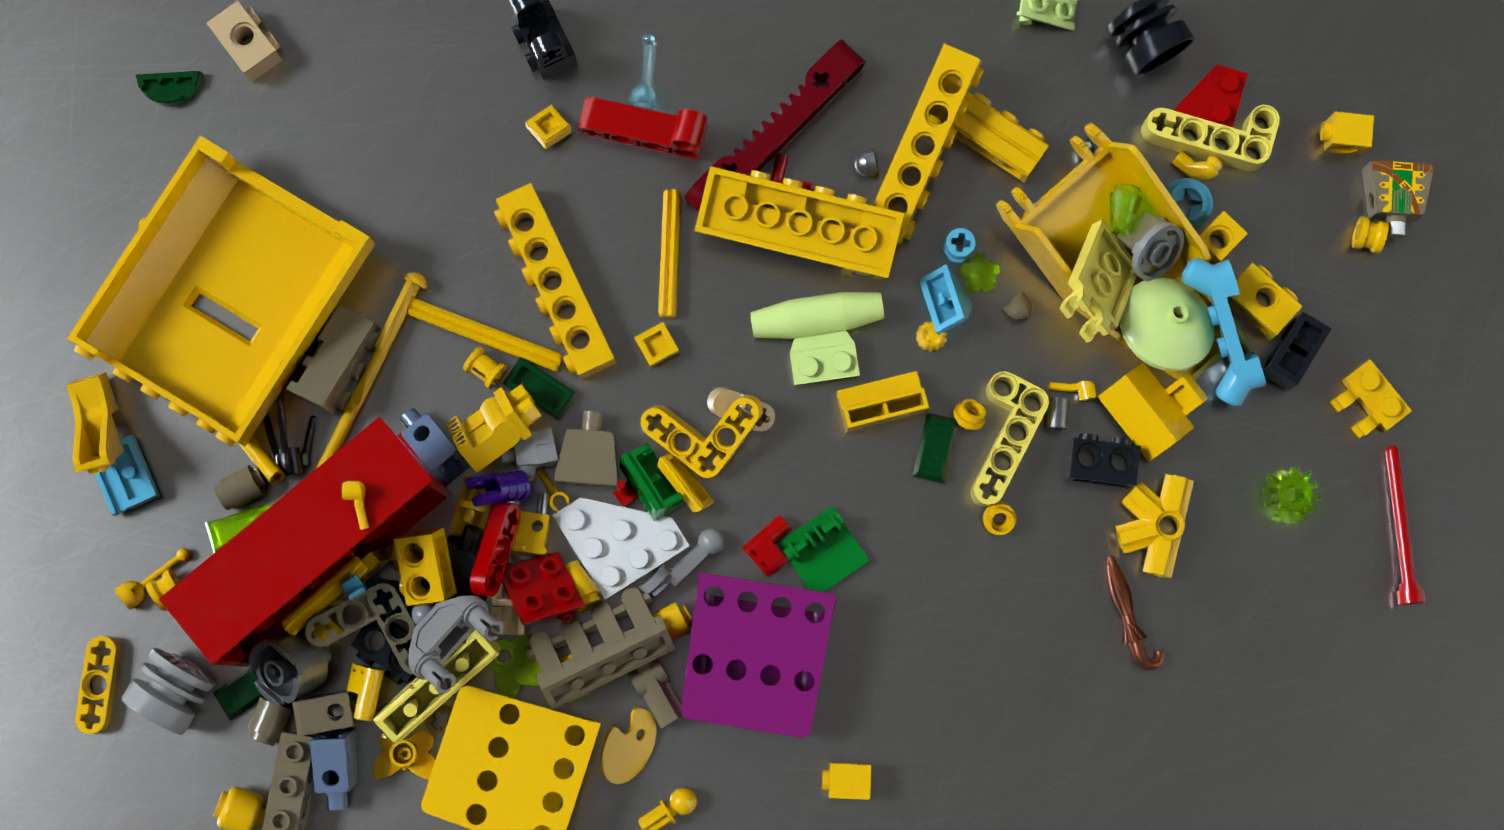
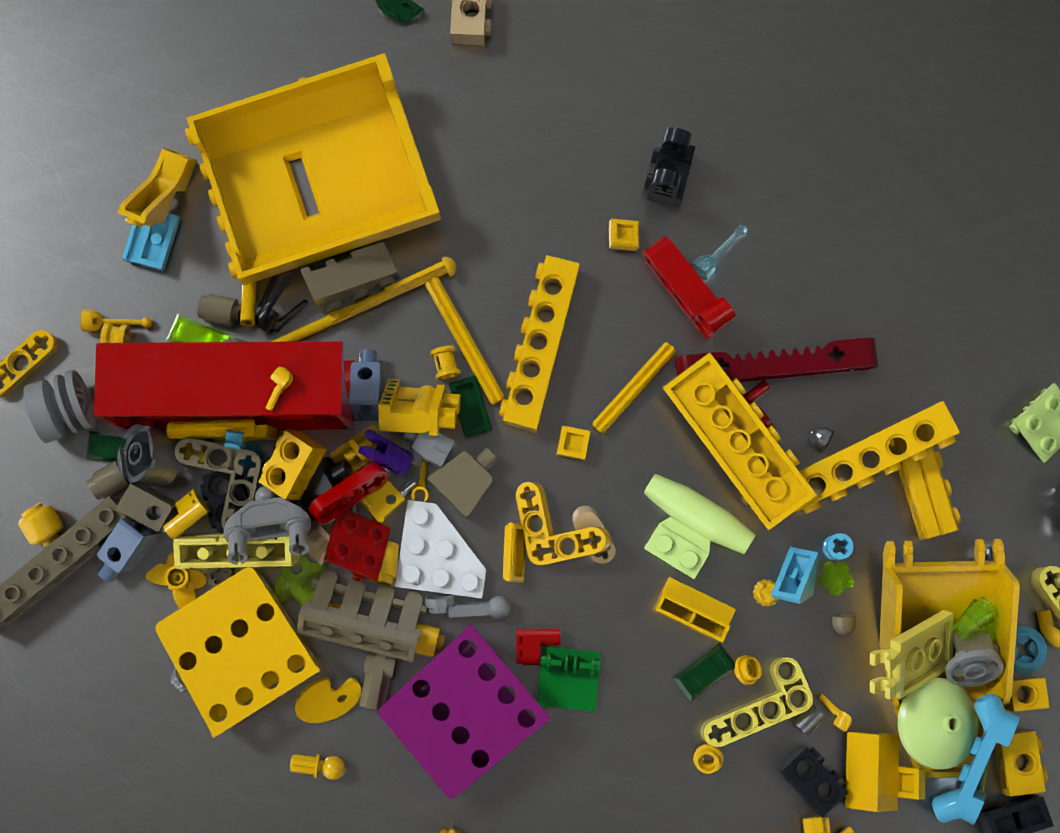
camera: 40 degrees right, 0 degrees up
red hand [612,481,638,507] -> none
green hinge [619,443,685,521] -> none

